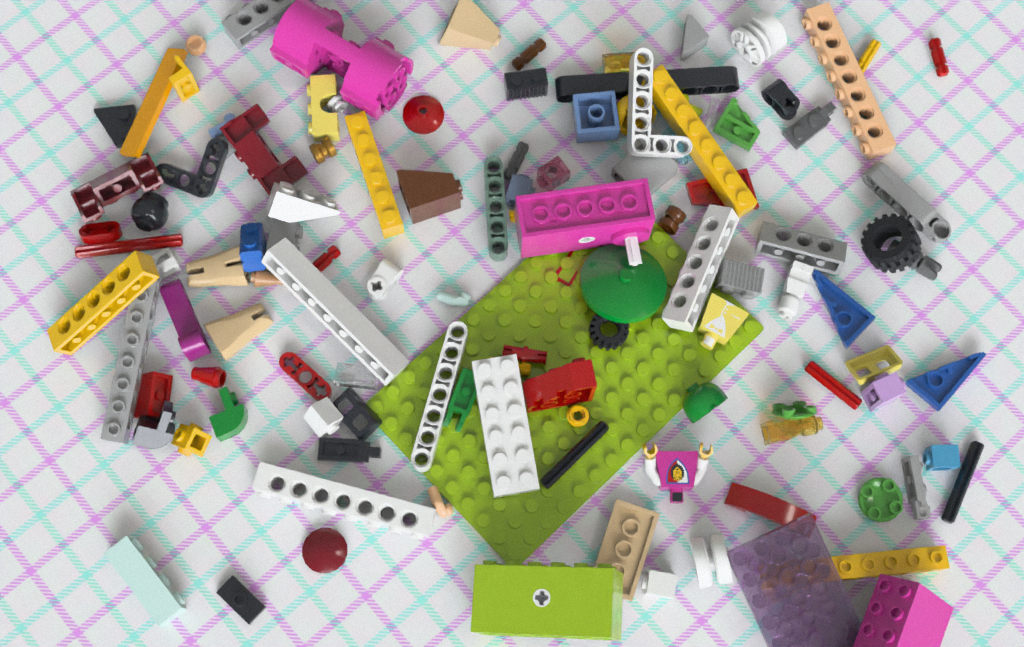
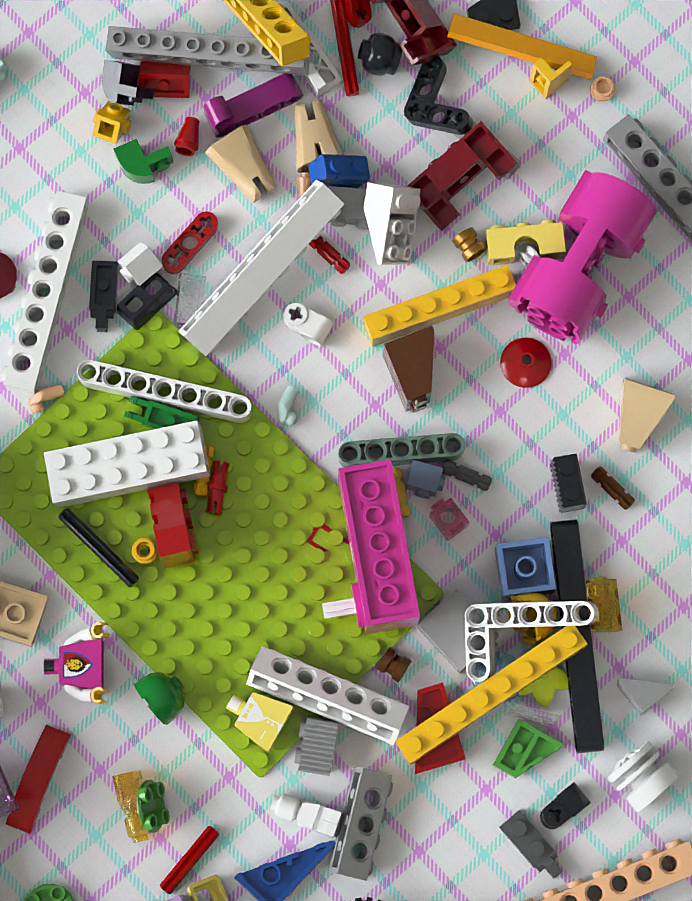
camera: 90 degrees right, 5 degrees up
light blue arm [208,113,235,139] -> none
green dish [579,244,667,323] -> none
black tyre [589,314,630,351] -> none

